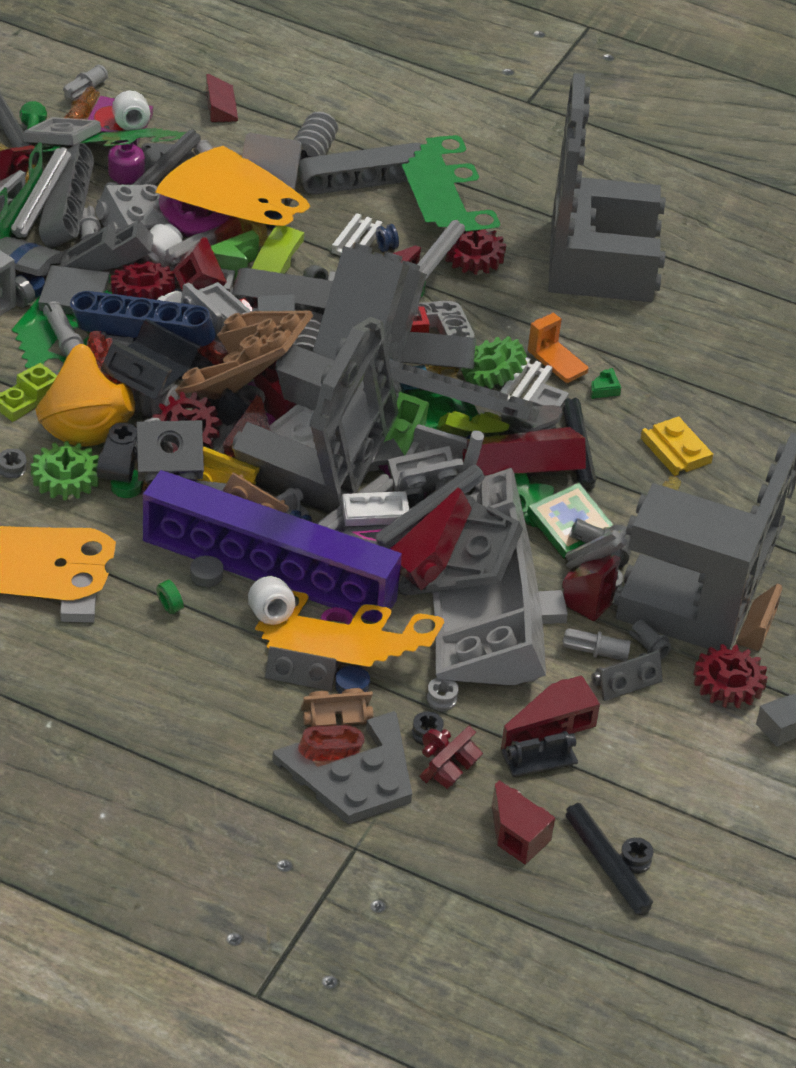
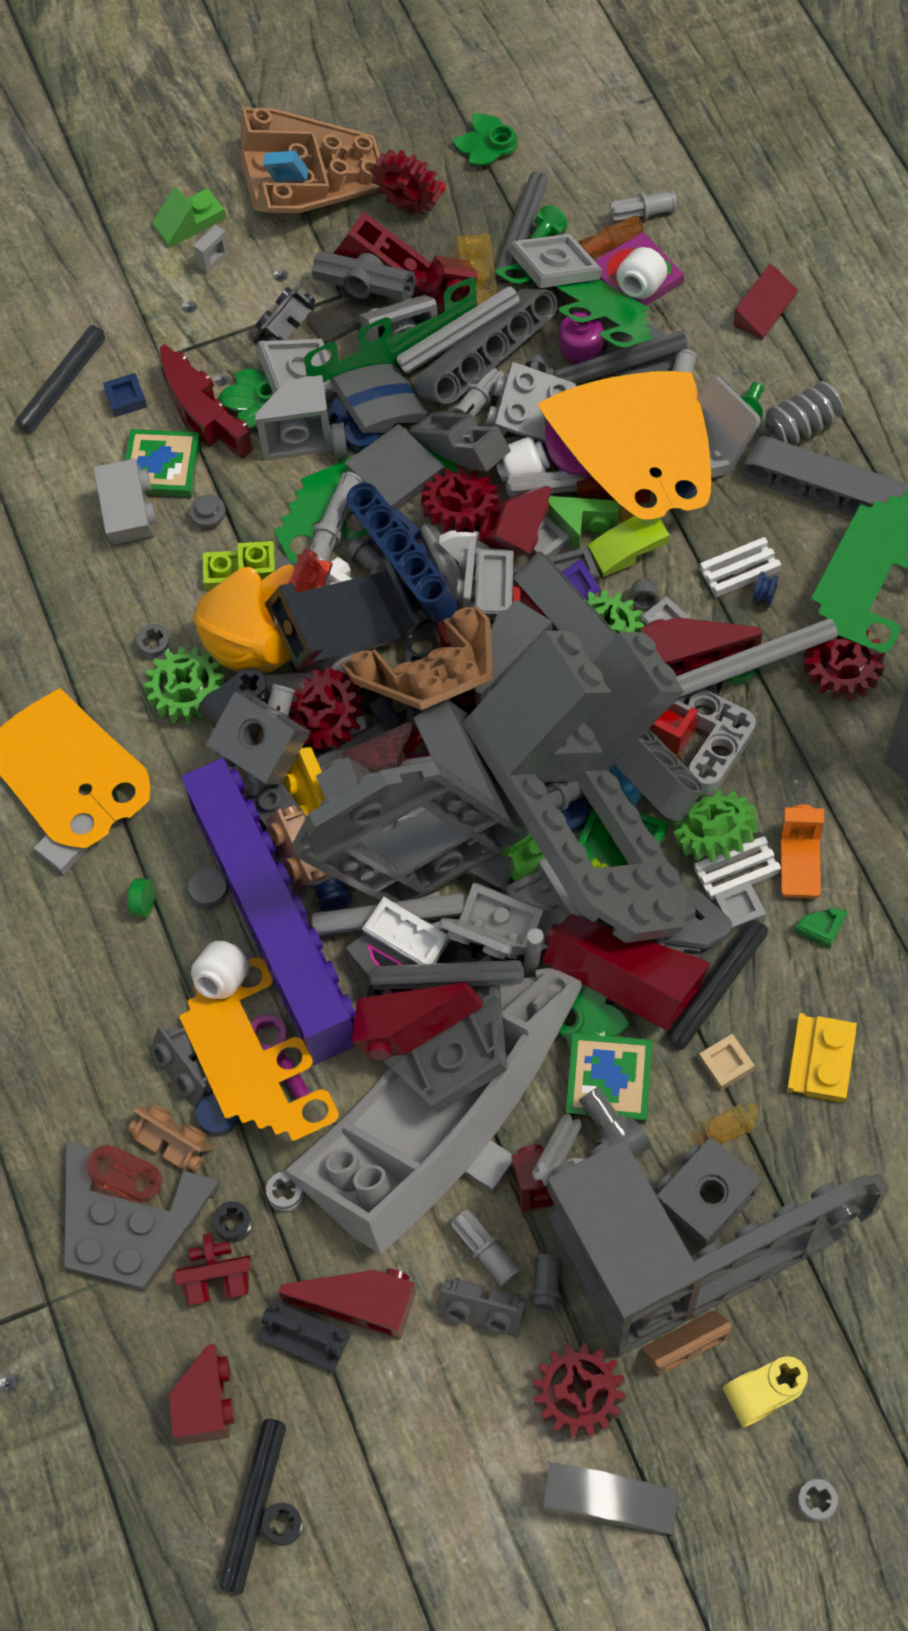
camera: 50 degrees right, 20 degrees up
none -> tan tile [698,1034,755,1091]

